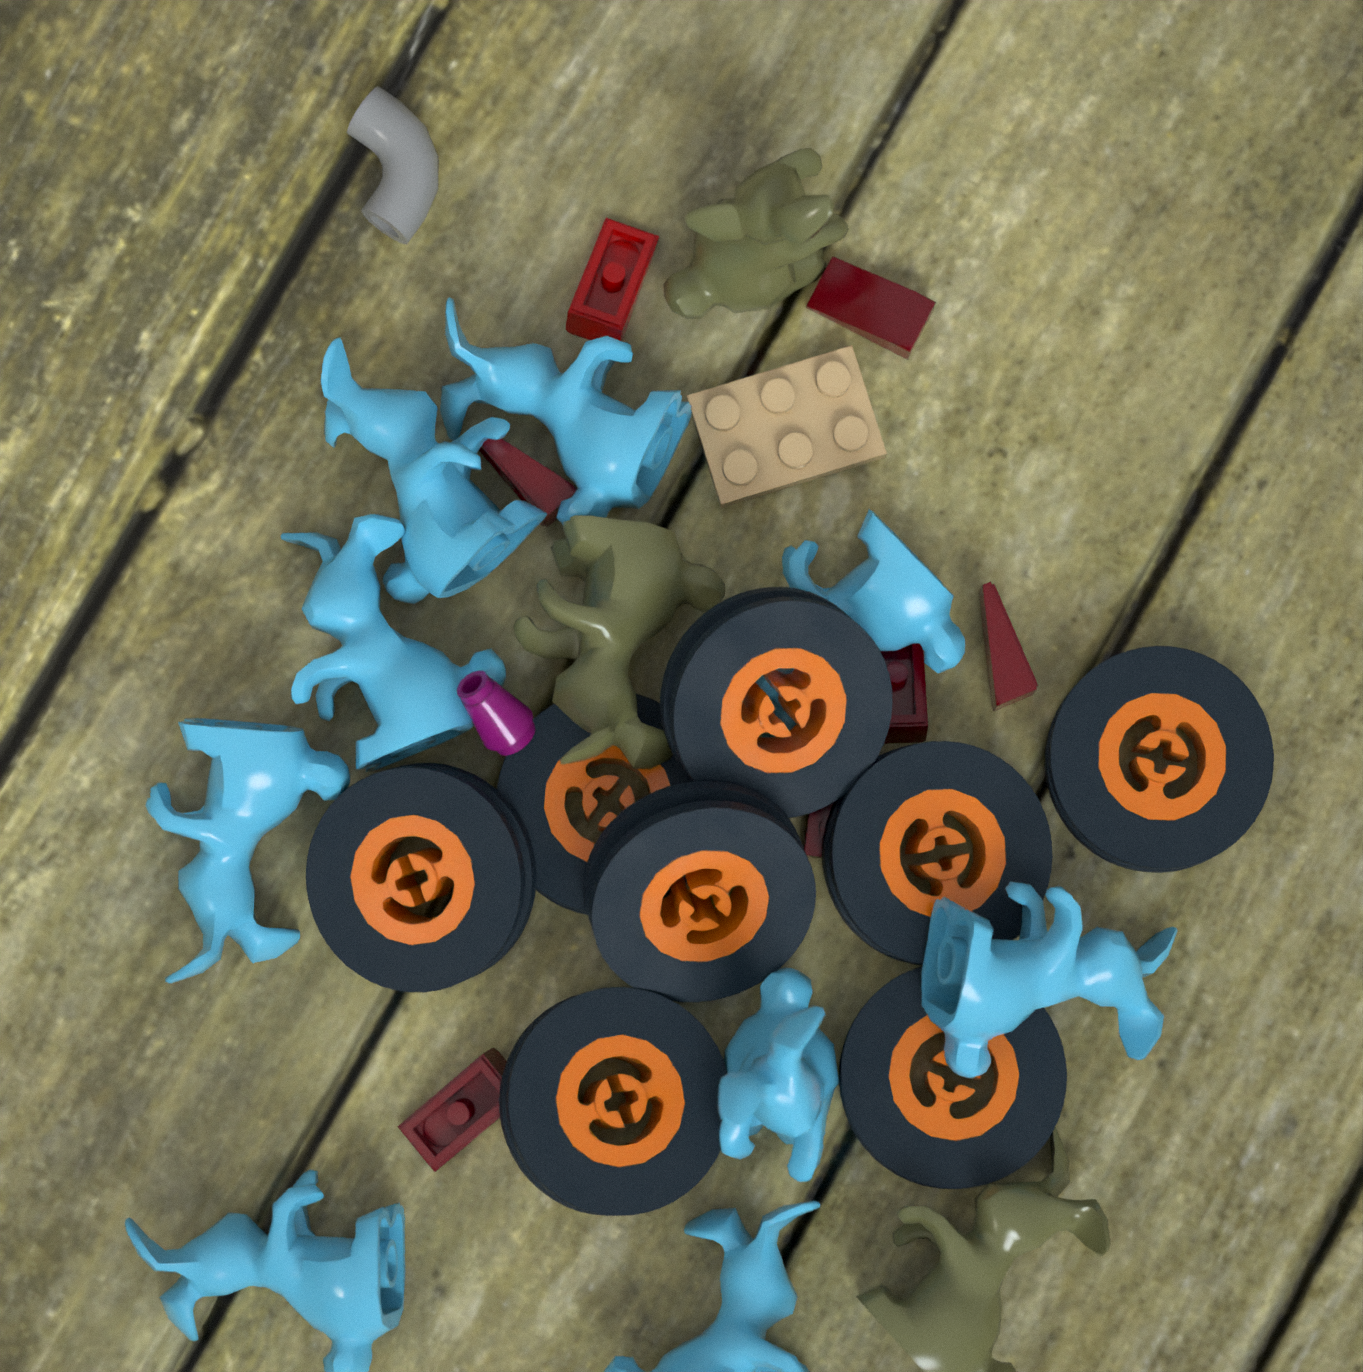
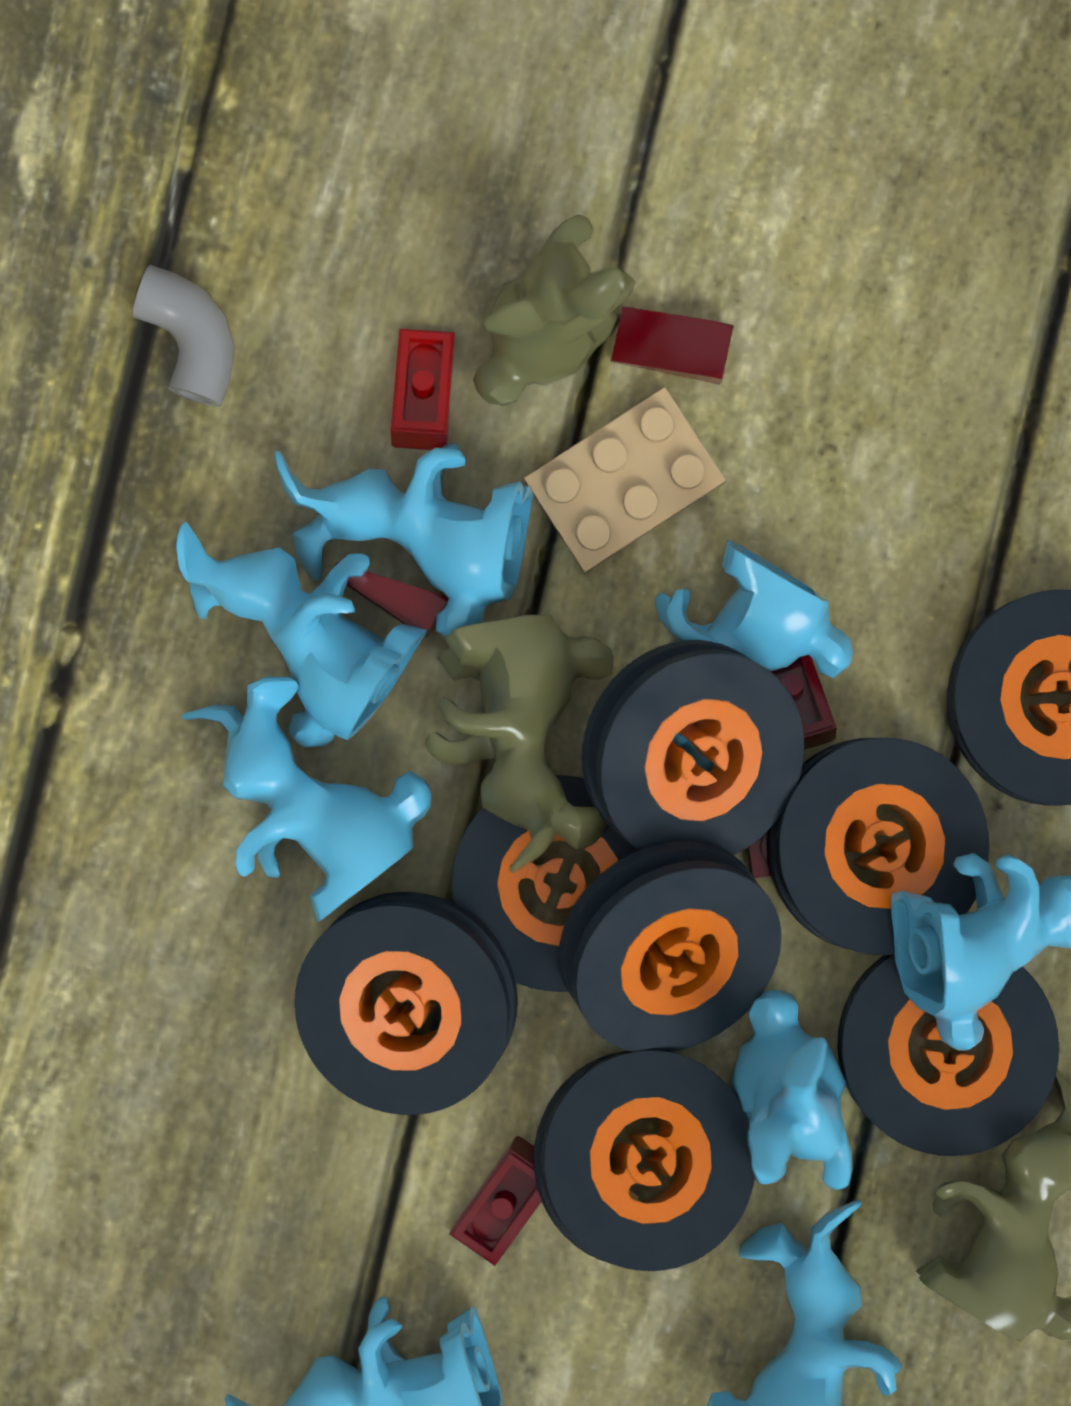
camera: 20 degrees left, 5 degrees up
medium azure animal [145,718,350,983] -> none
magenta cone [457,671,536,755] -> none
dark red slope [979,582,1038,711] -> none

